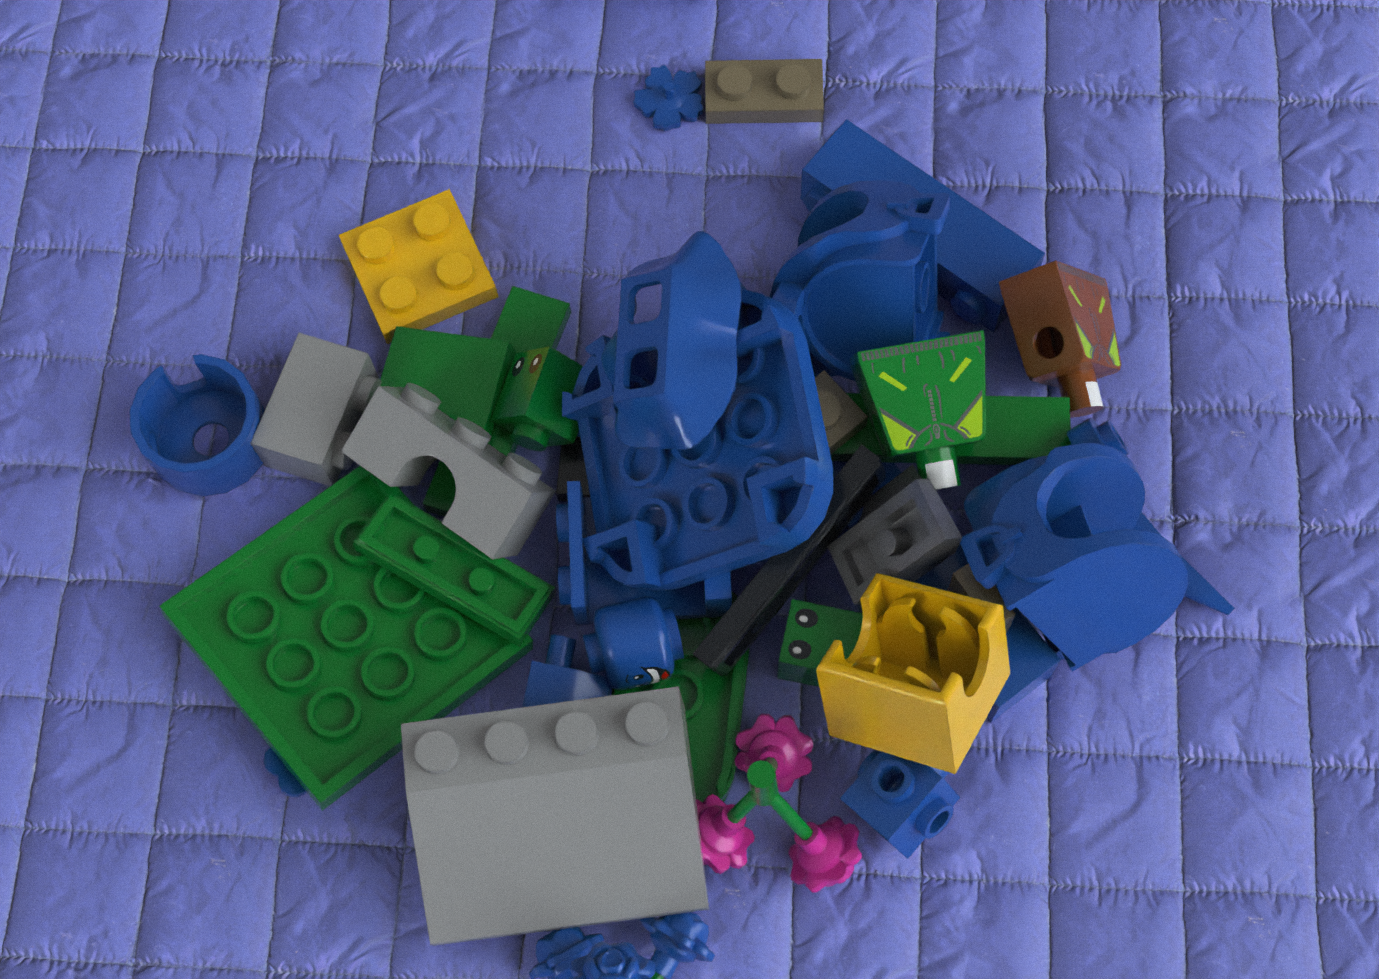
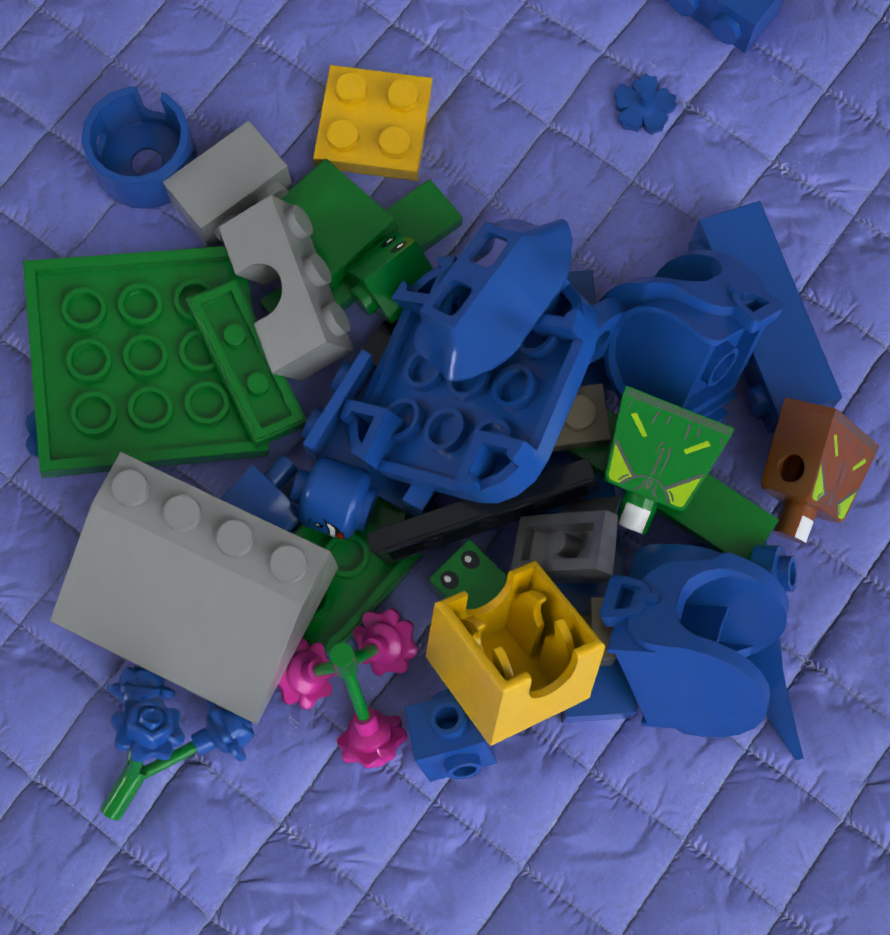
camera: 30 degrees right, 5 degrees up
dark tan plate [705,59,824,124] -> none

